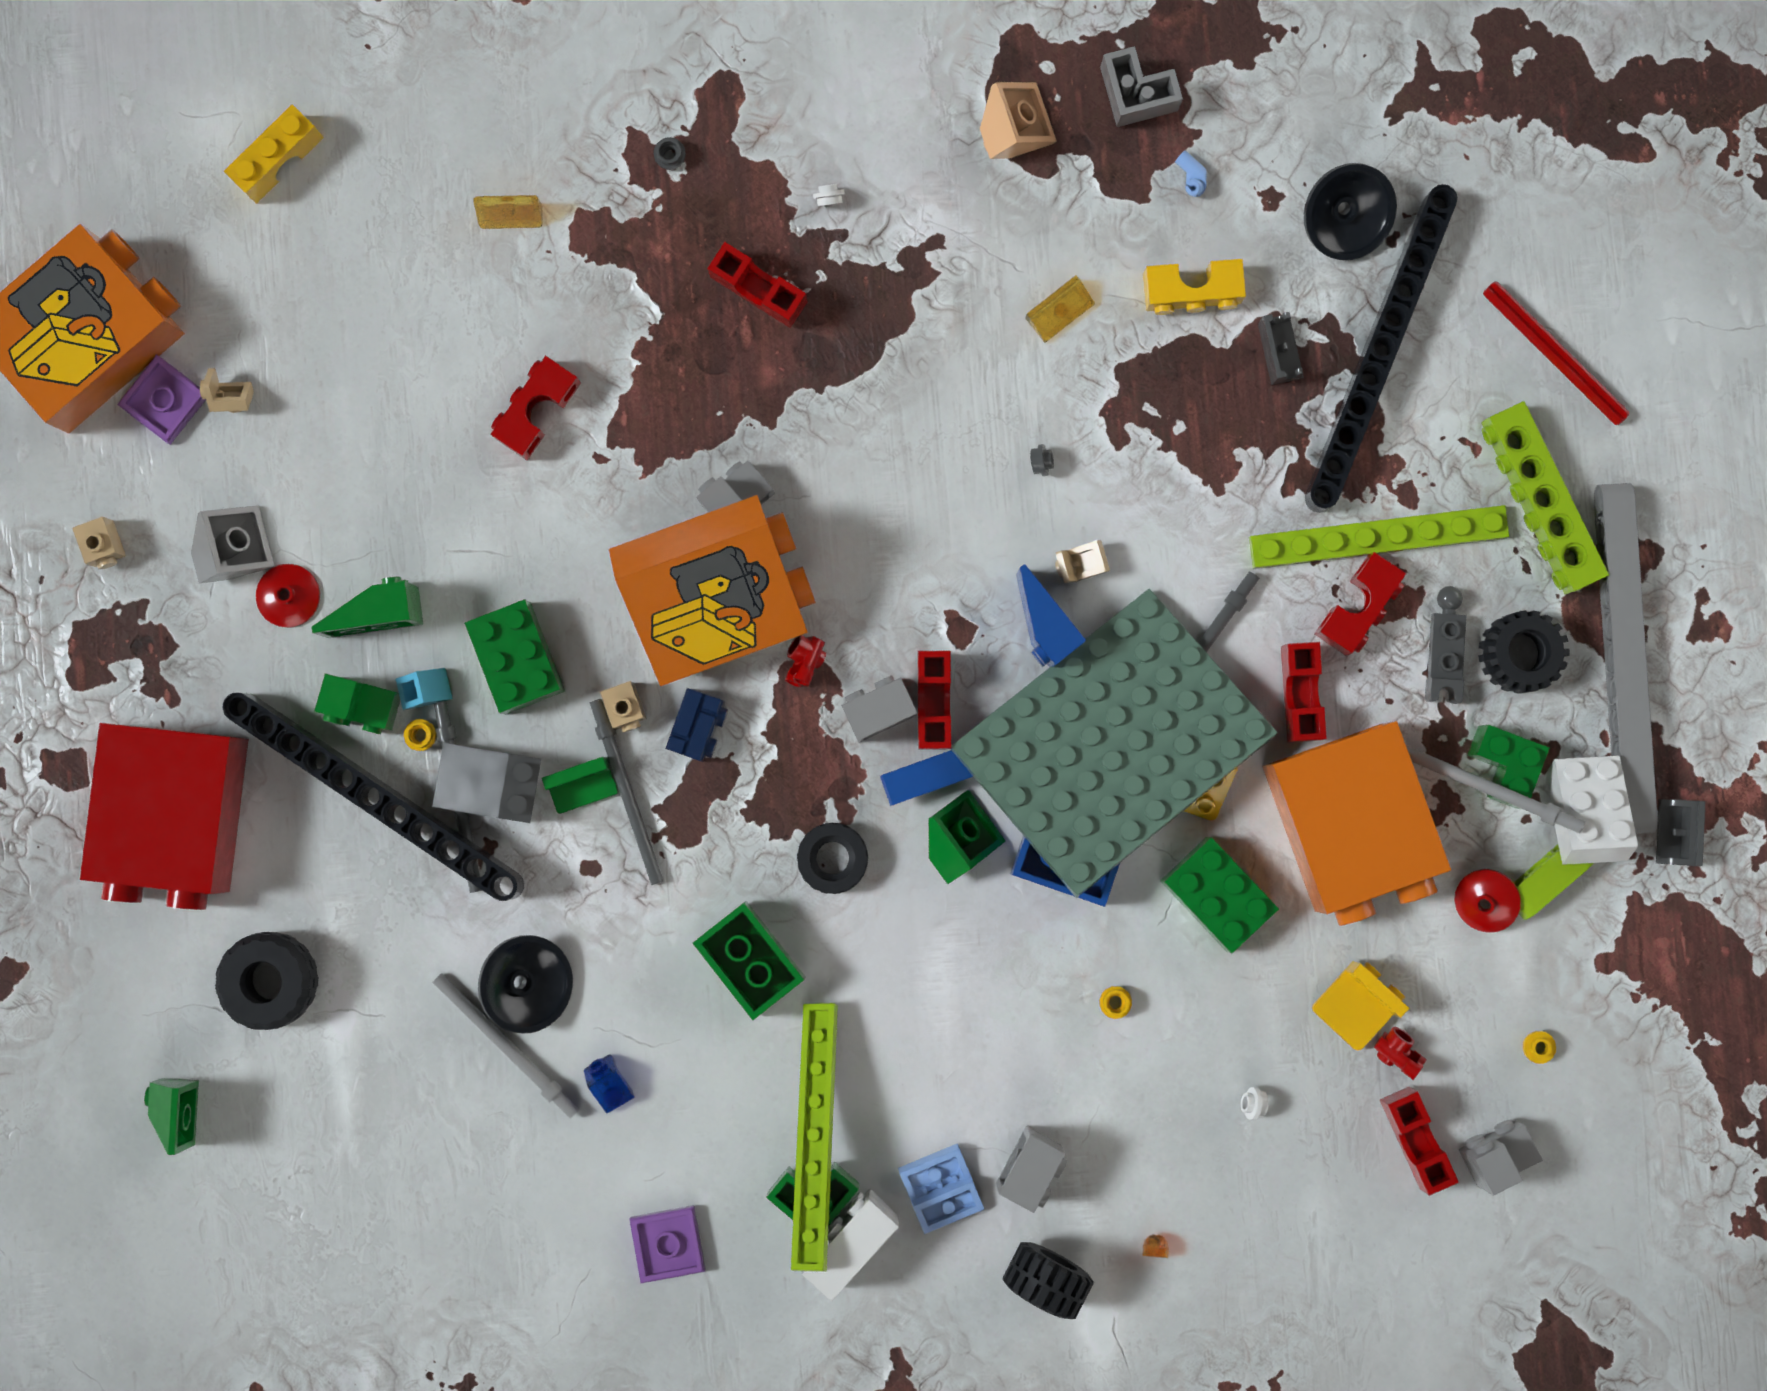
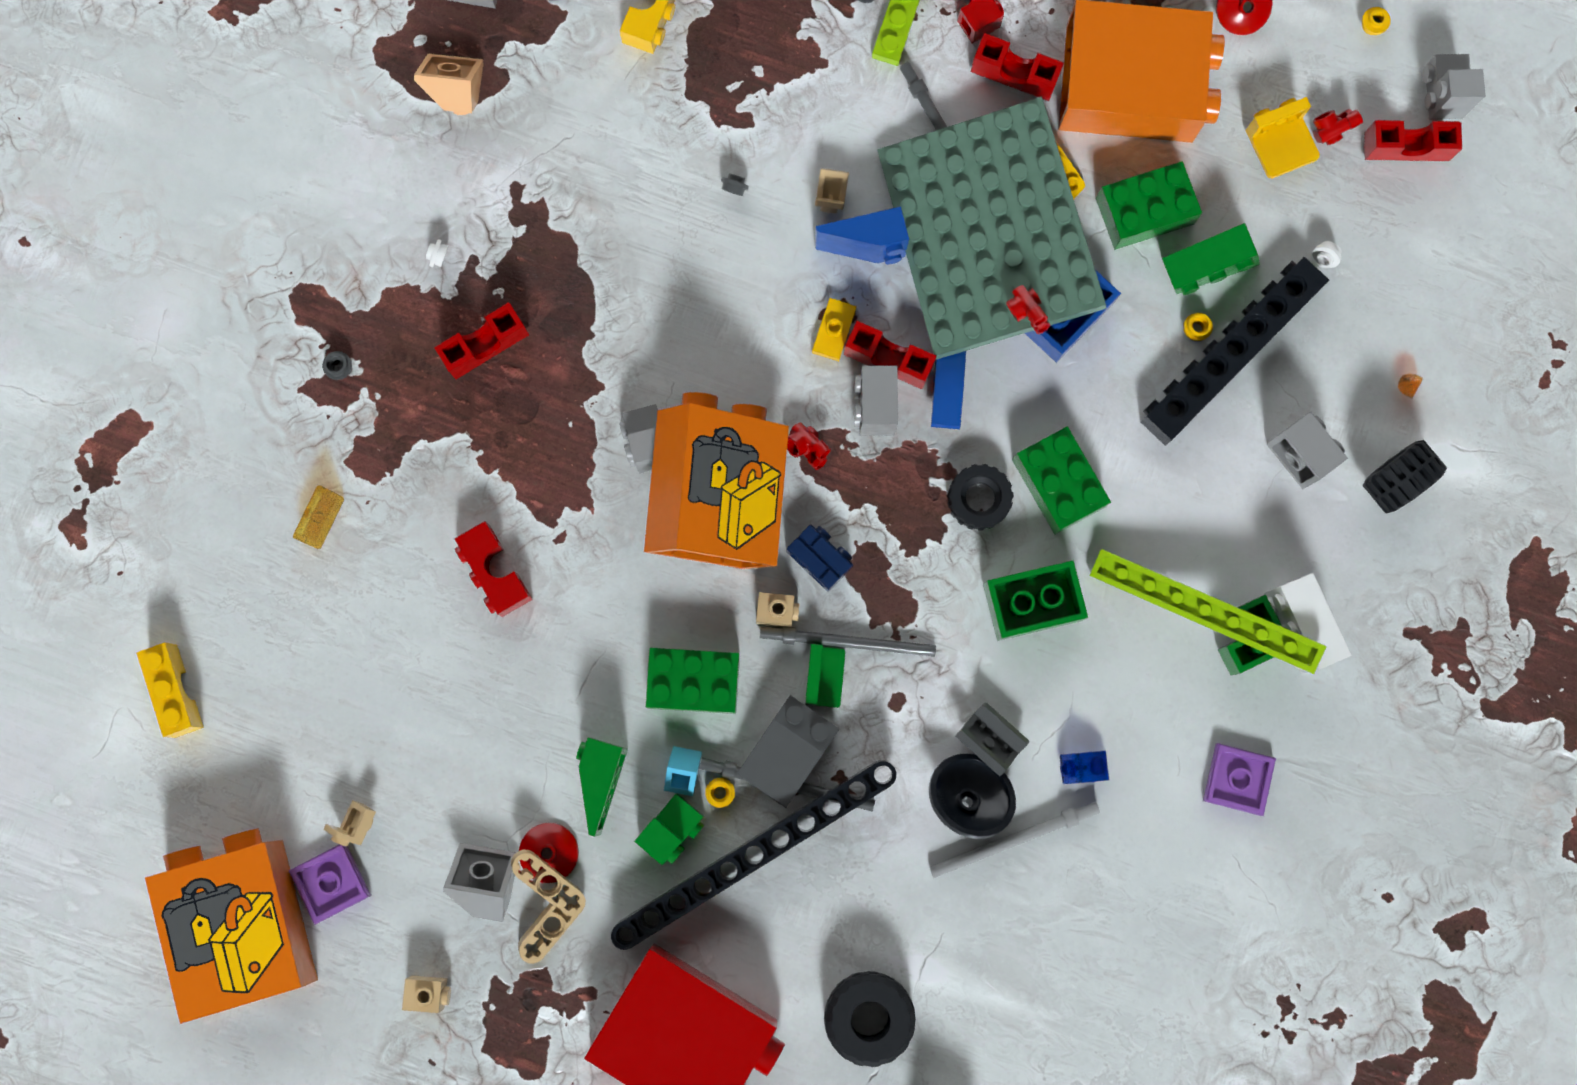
camera: 70 degrees left, 5 degrees down
light blue slope [898,1143,984,1234] -> none
green slope [928,790,1006,884] -> none
clear yellow slope [1025,275,1095,343] -> none
none -> tan beam [511,850,586,964]
none -> yellow plate [812,298,857,362]
none -> dark grey bracket [955,702,1029,776]
none -> red plate [1005,285,1050,334]
none -> green brick [1012,426,1111,535]
none -> black brick [1141,257,1329,446]
none -> green wedge [1162,223,1260,295]

